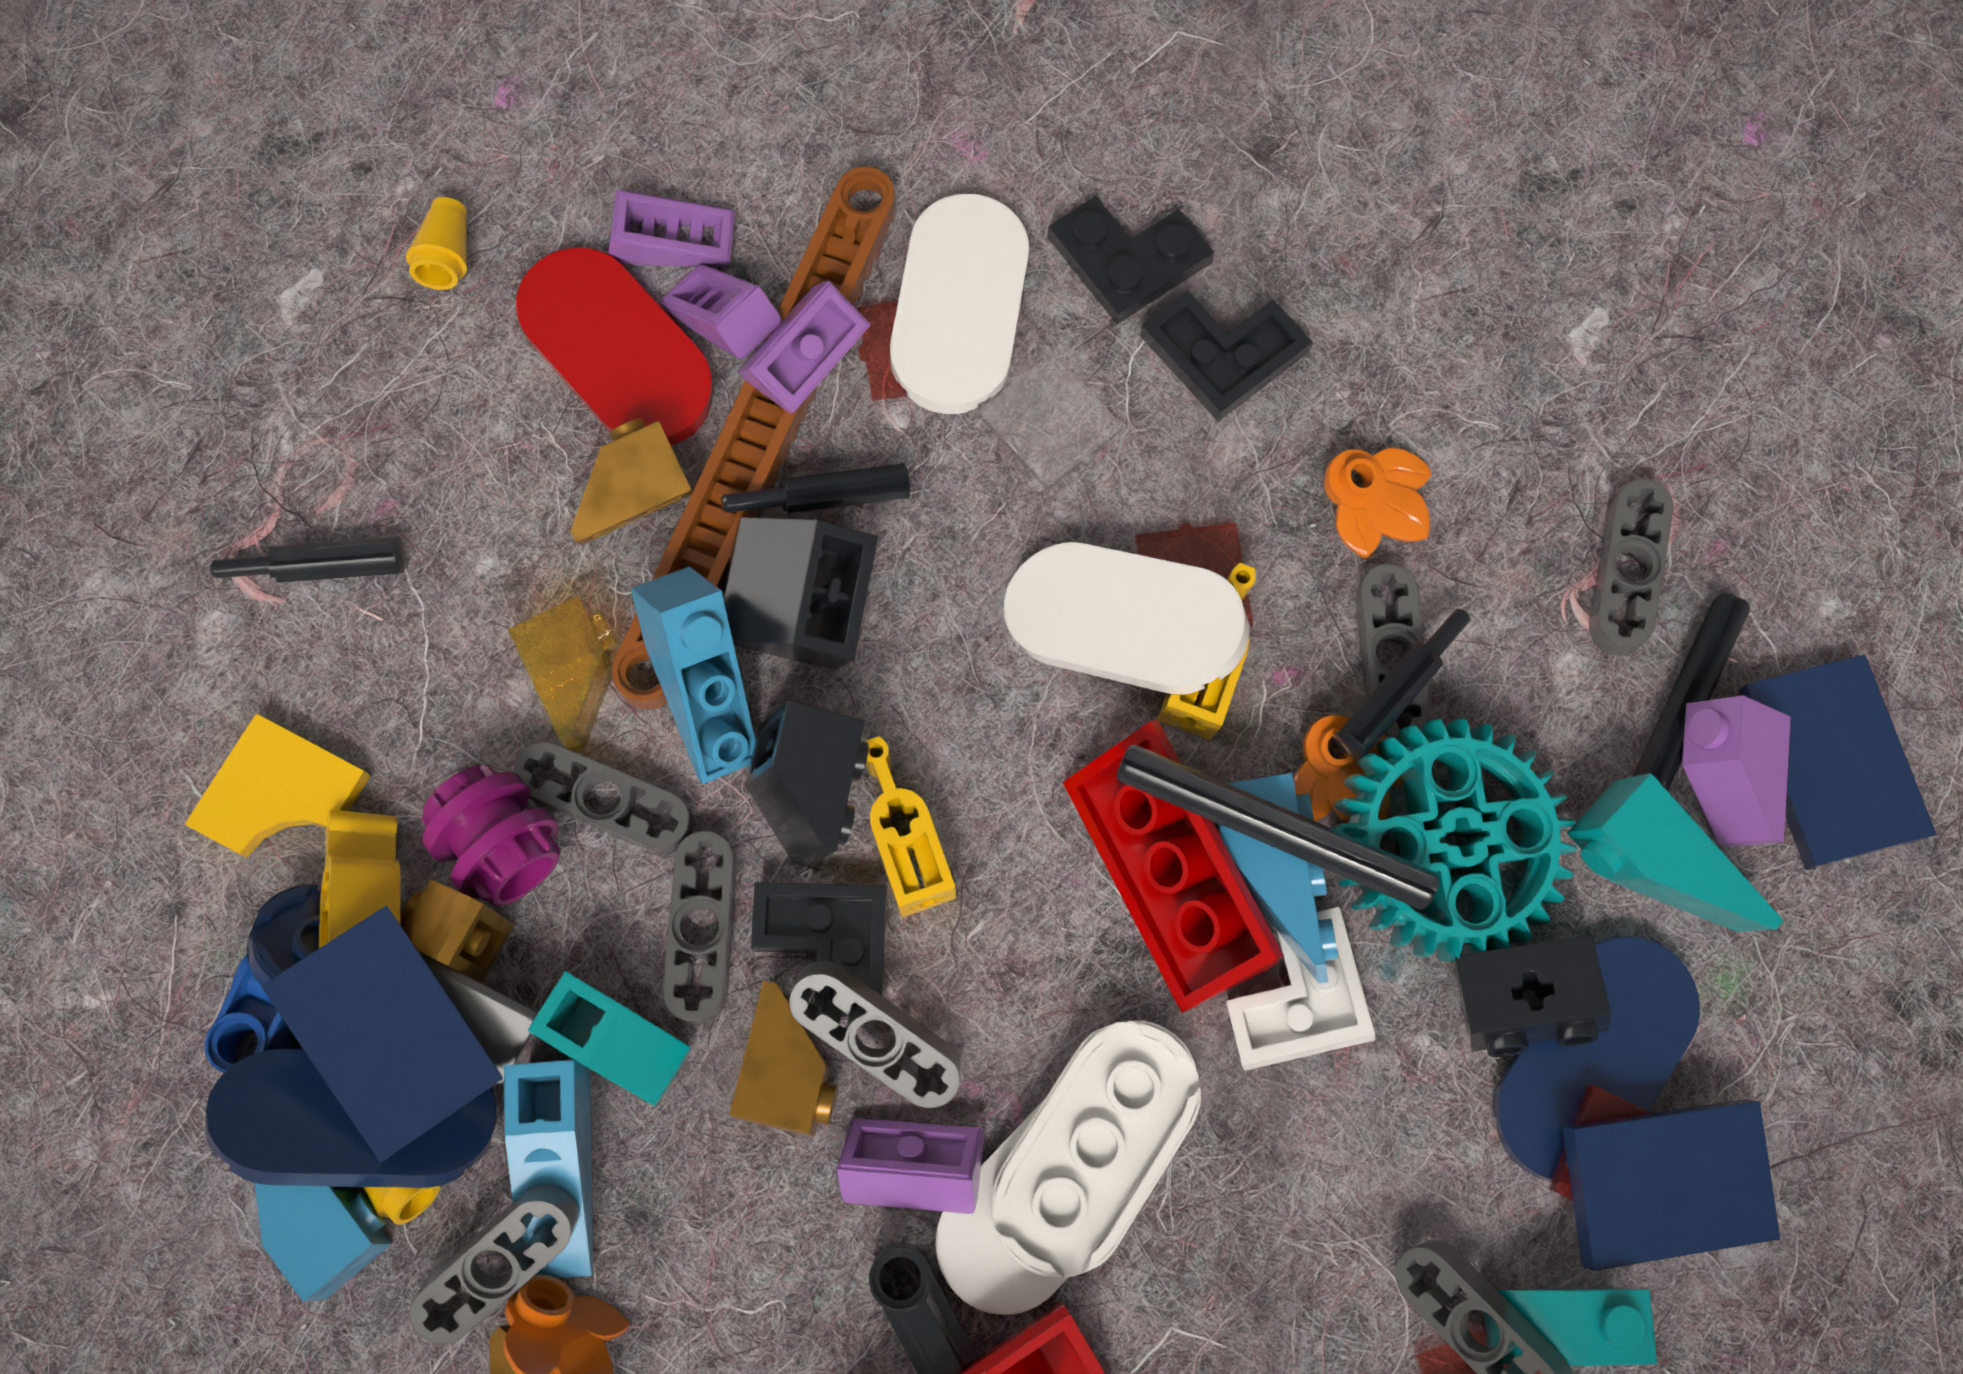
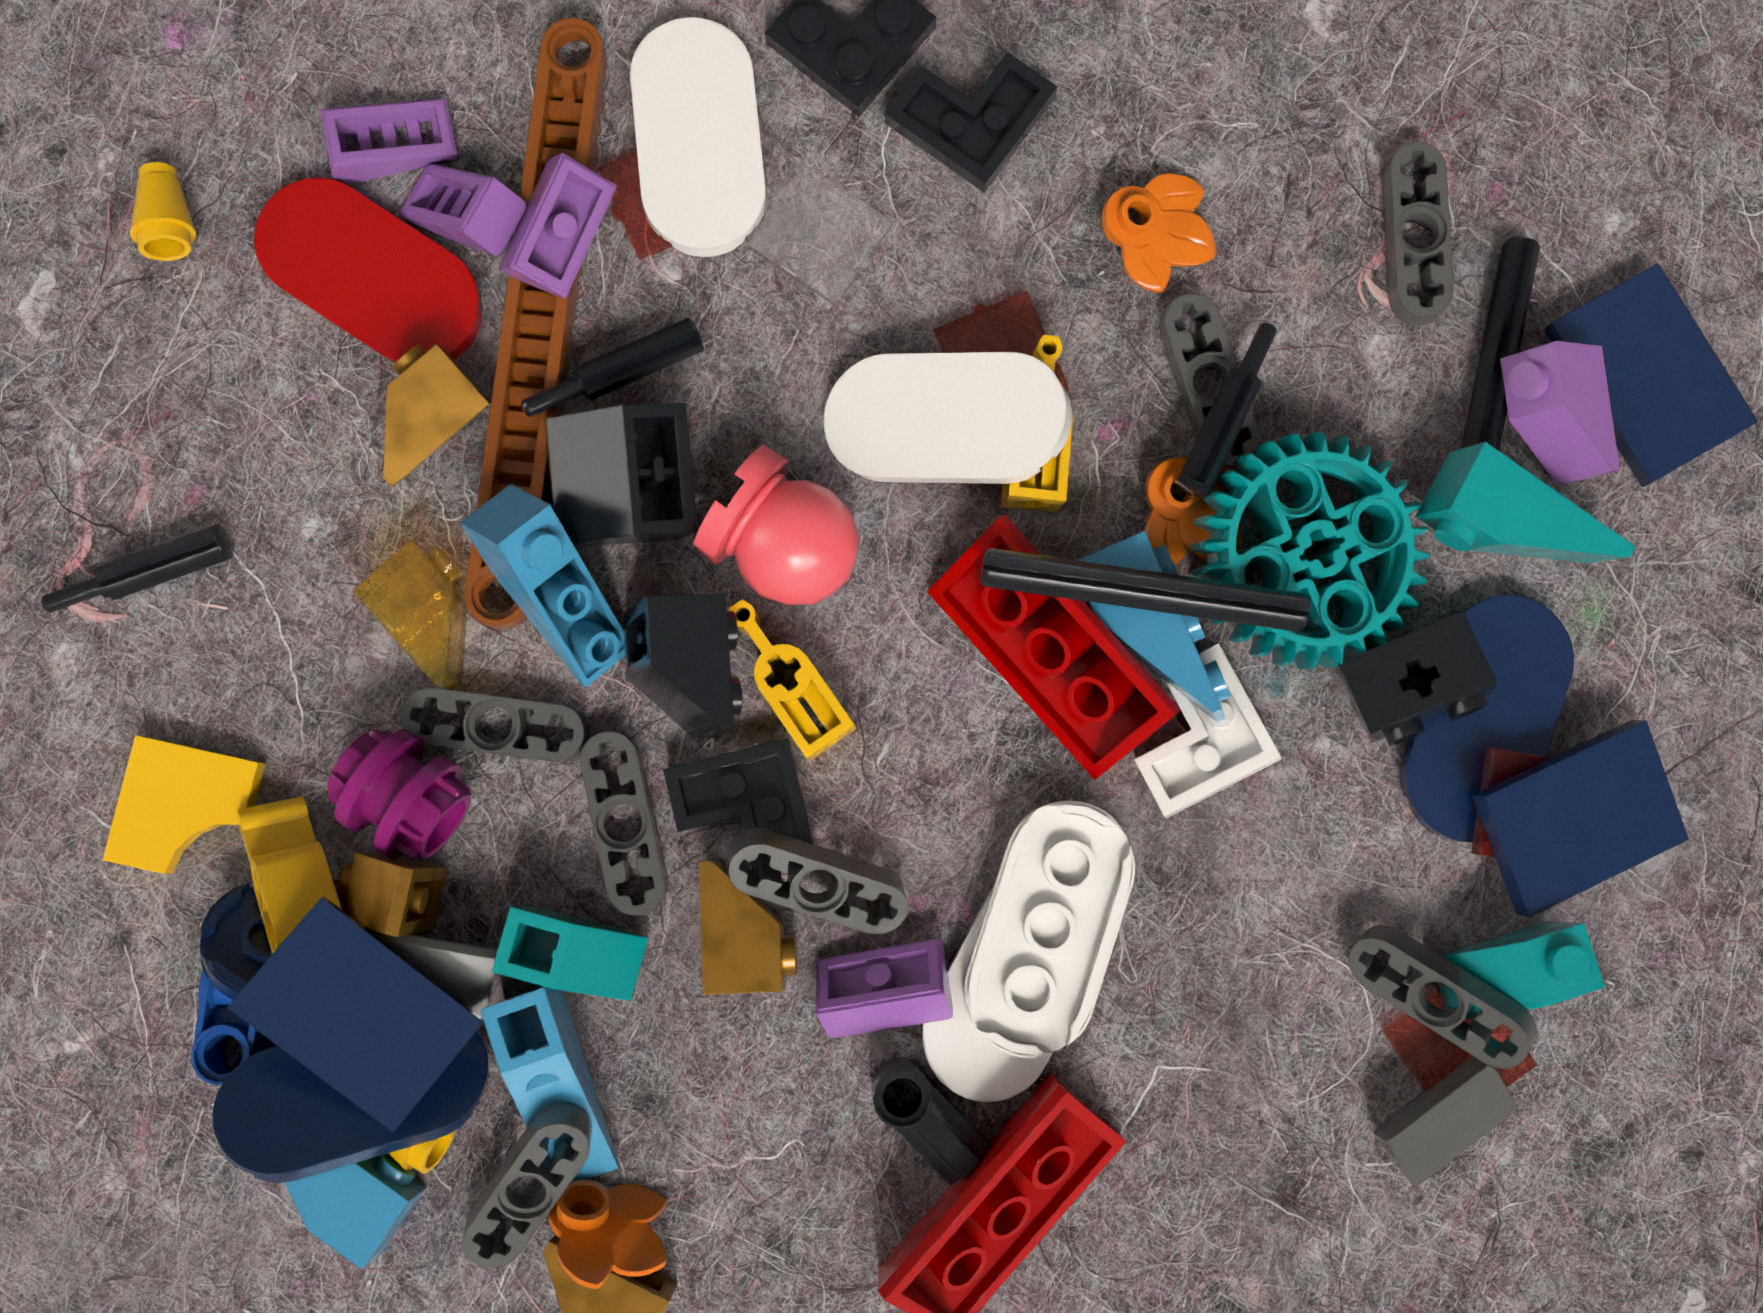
camera: 10 degrees left, 10 degrees up
none -> coral tile [693,445,860,606]

